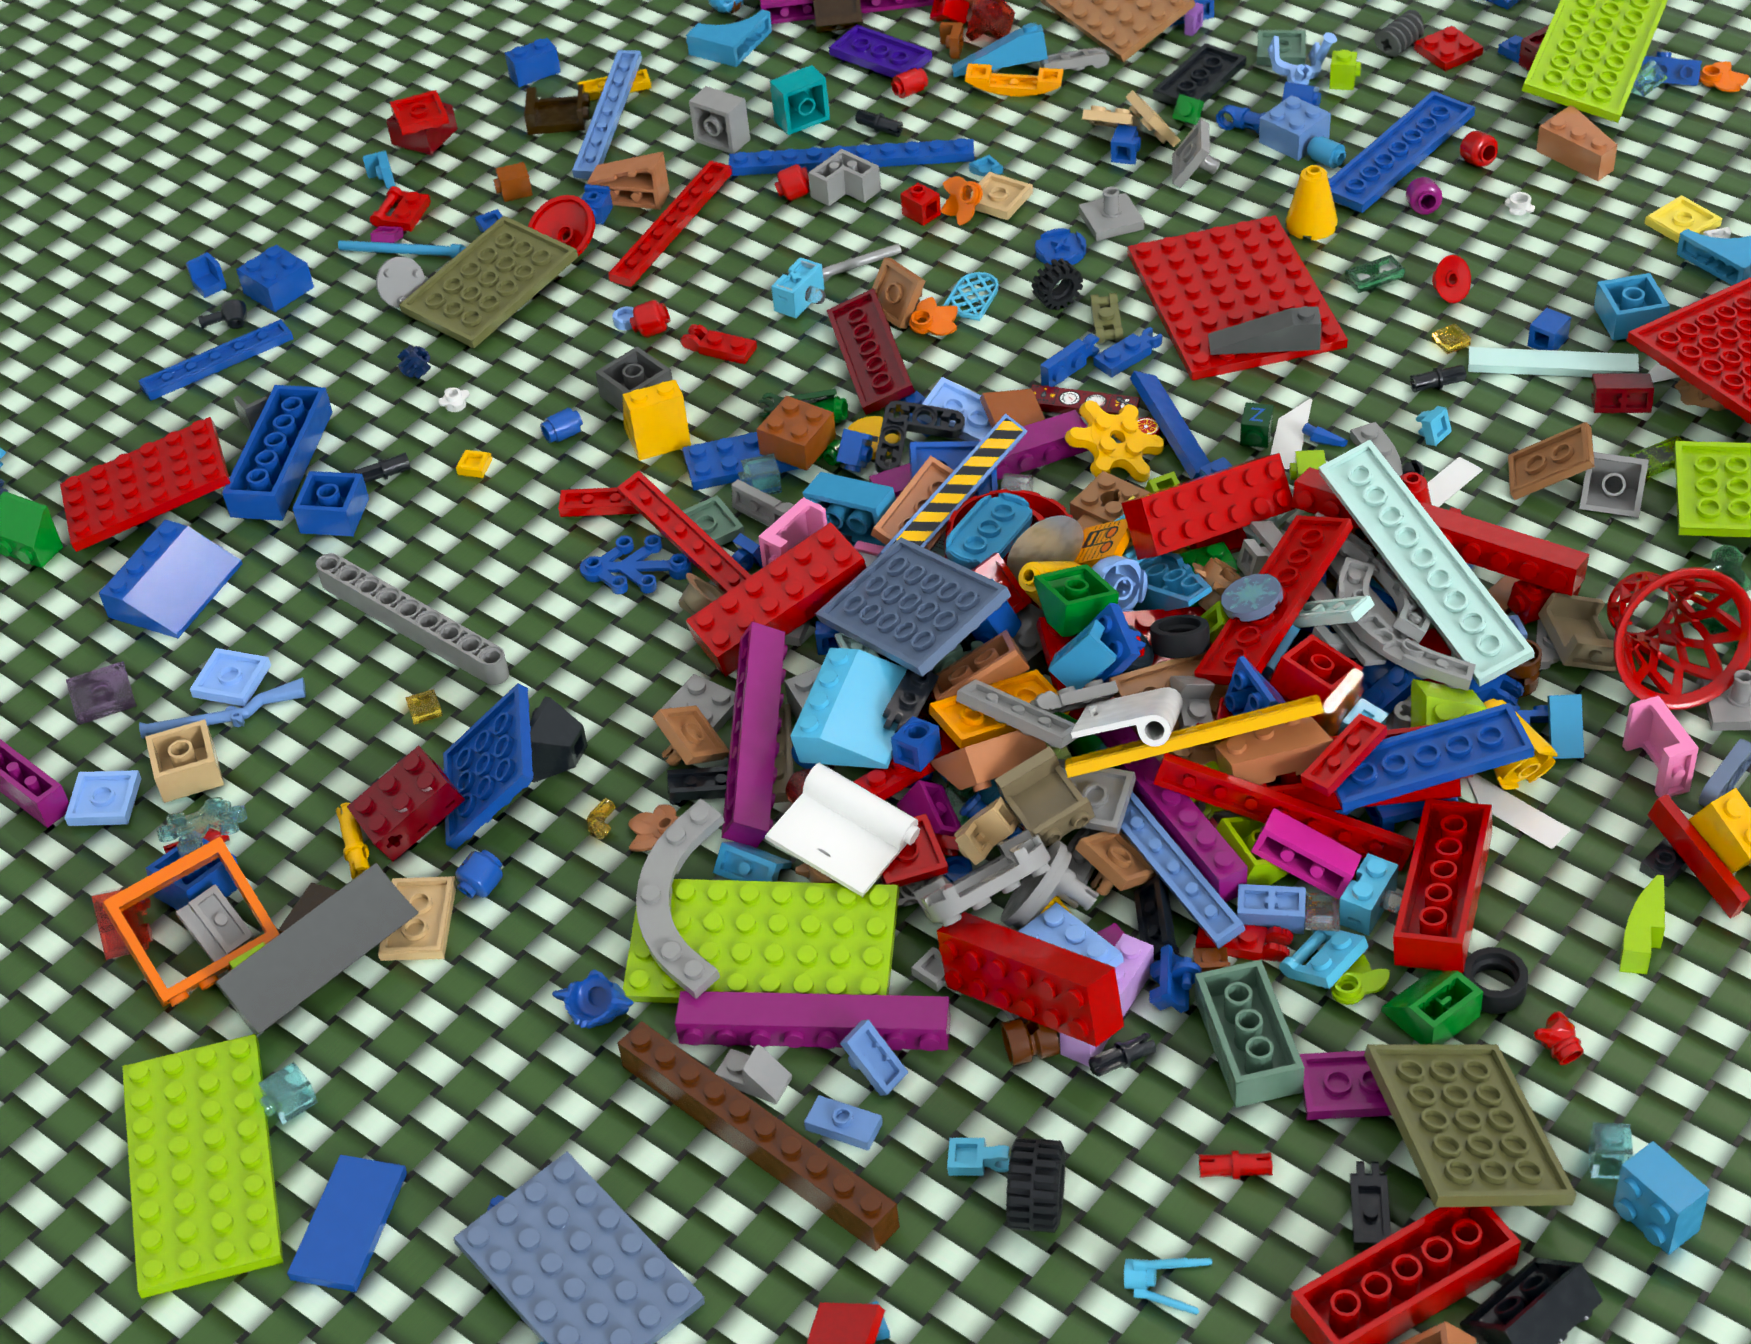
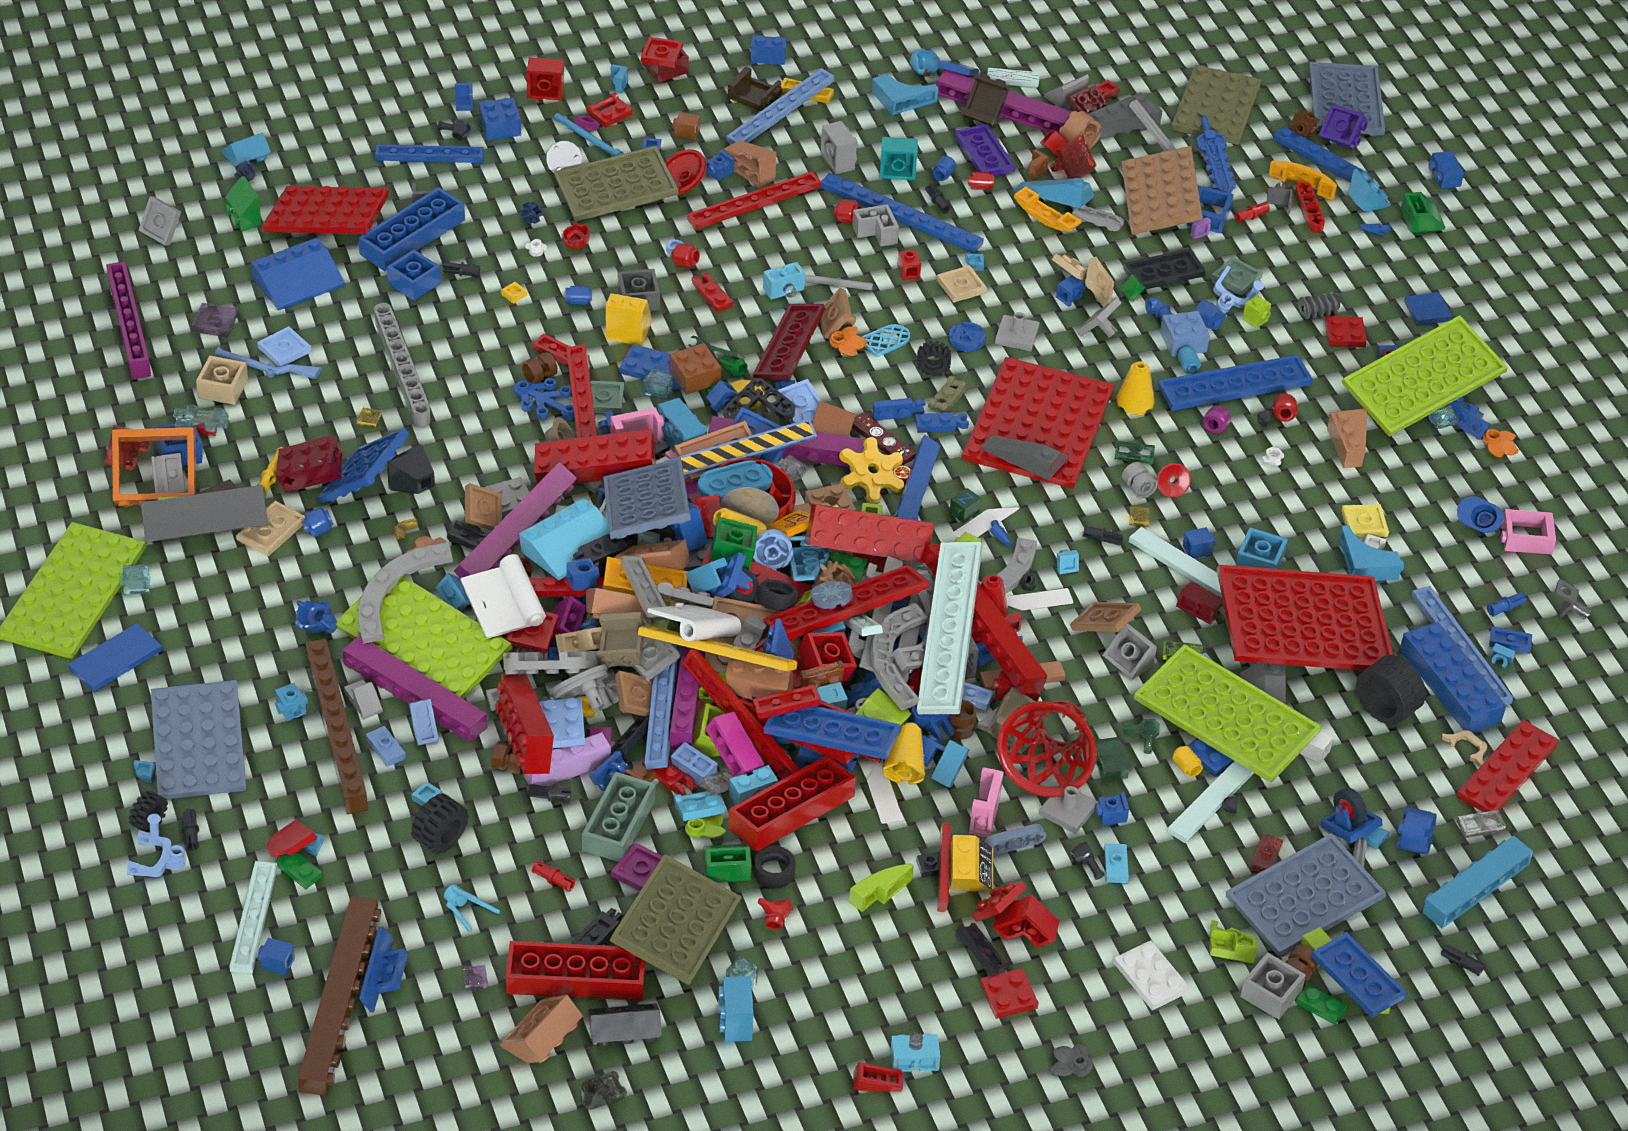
camera: 25 degrees right, 0 degrees up
light blue plate [65,770,142,826] -> none
light grey hinge [731,480,794,526] -> none
orange plate [941,176,983,225] -> none
none -> dark azure brick [275,683,308,721]
none -> reddish brown wheel [522,352,558,384]
none -> red brick [527,57,564,101]
none -> red hair [562,222,590,249]
none -> blue brick [933,156,956,181]
none -> light grey wheel [1122,462,1158,499]
none -> black hinge [1257,410,1273,427]

